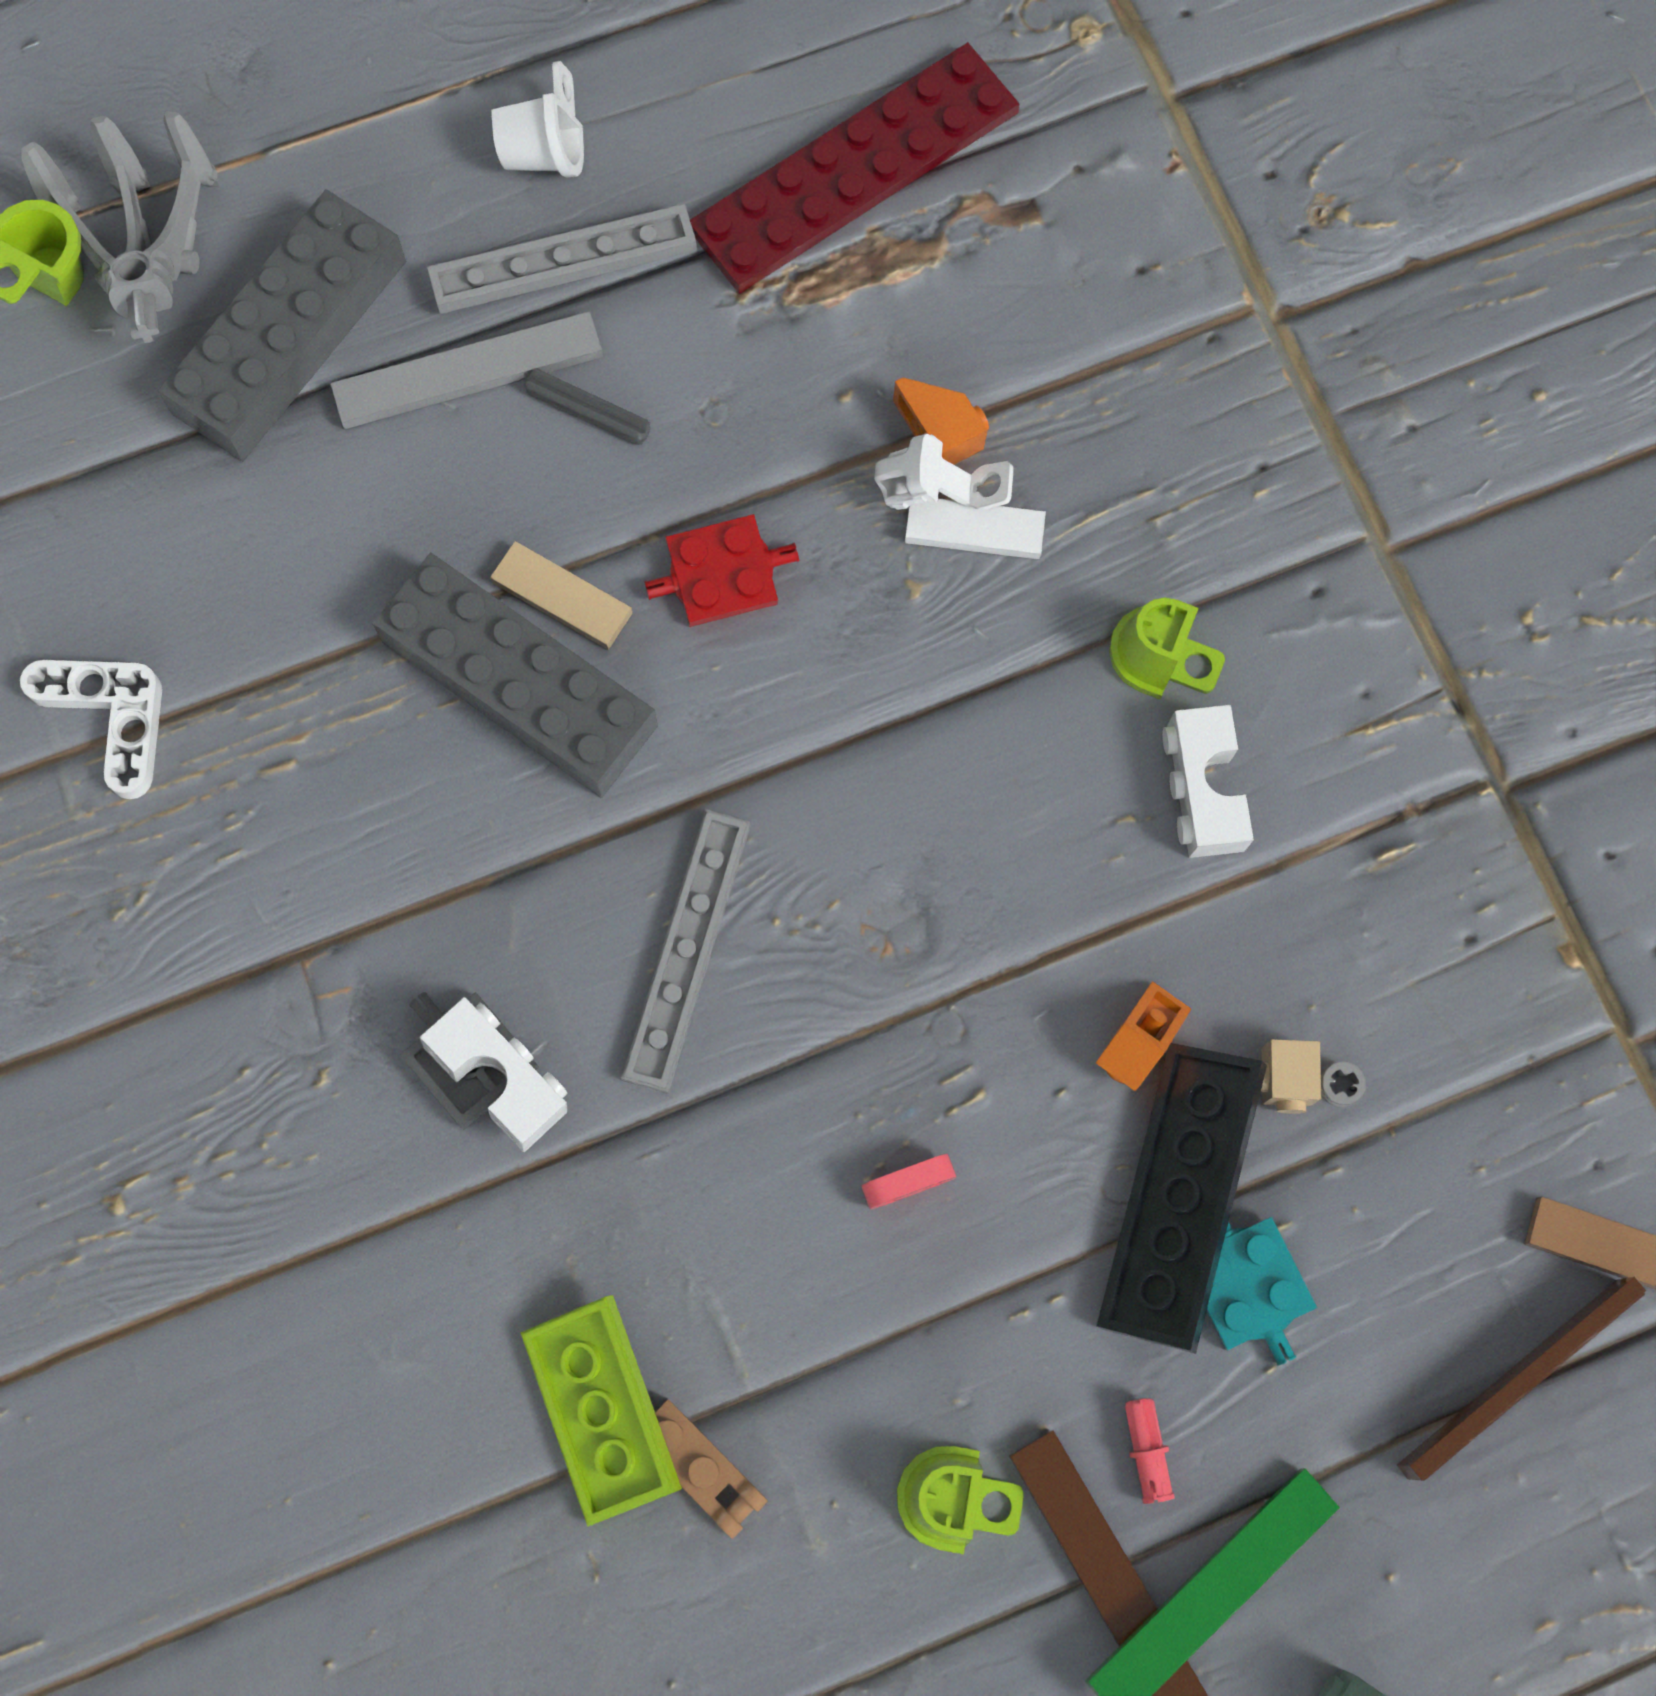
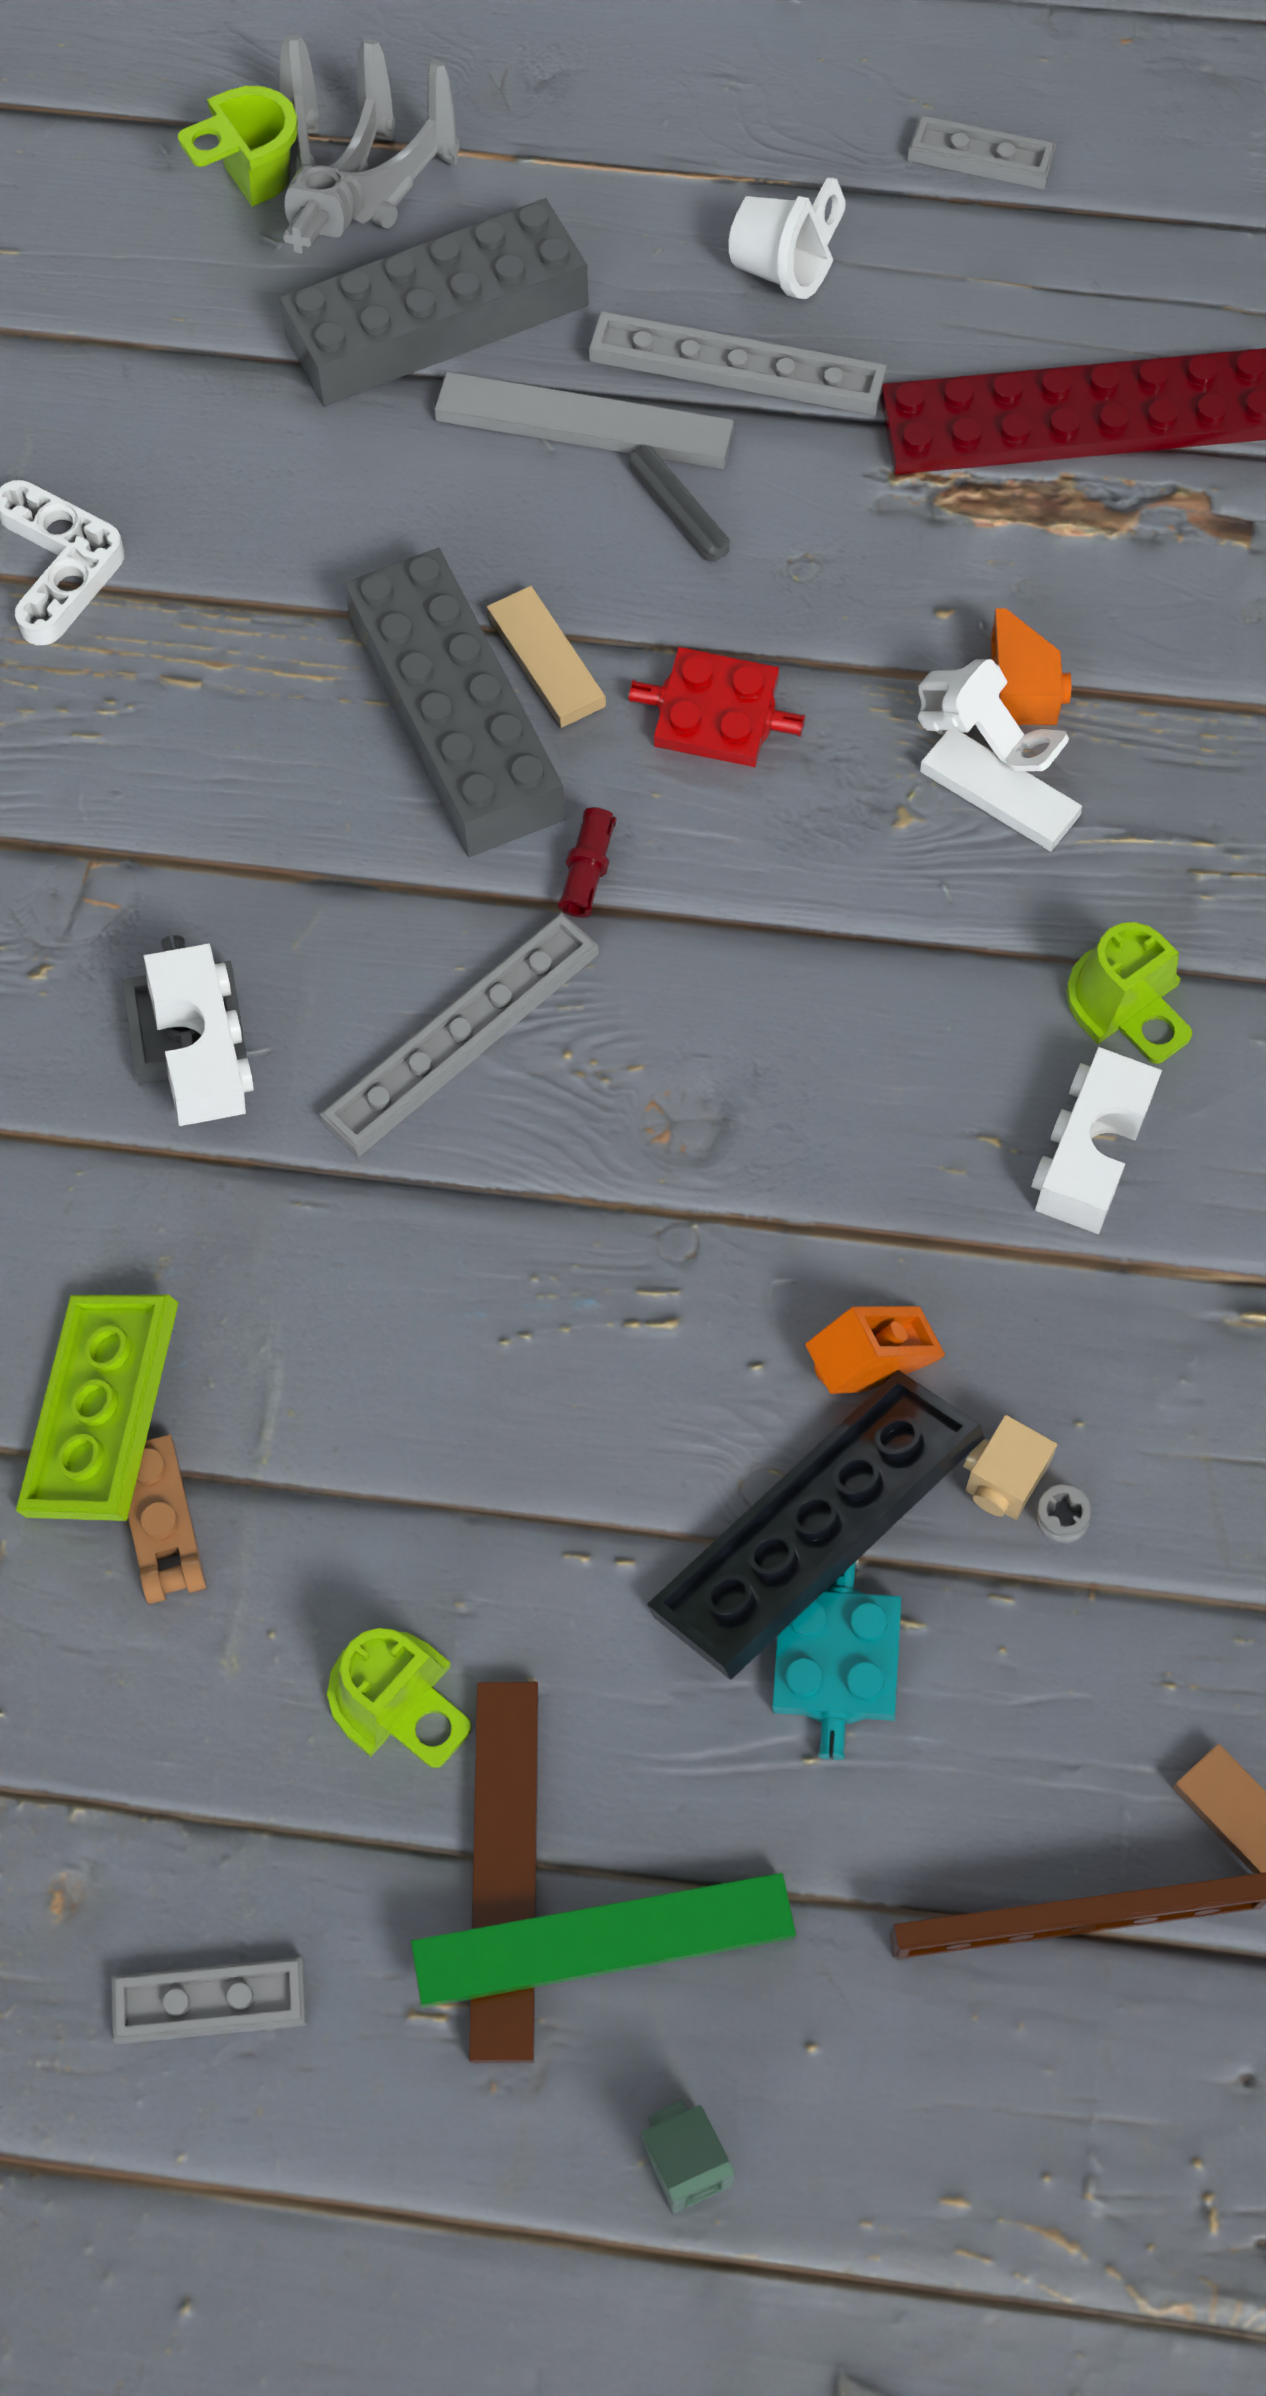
camera: 35 degrees right, 10 degrees down
coral beam [861,1154,957,1210] -> none
coral axle [1125,1398,1175,1504] -> none
none -> dark red pin [558,807,617,918]

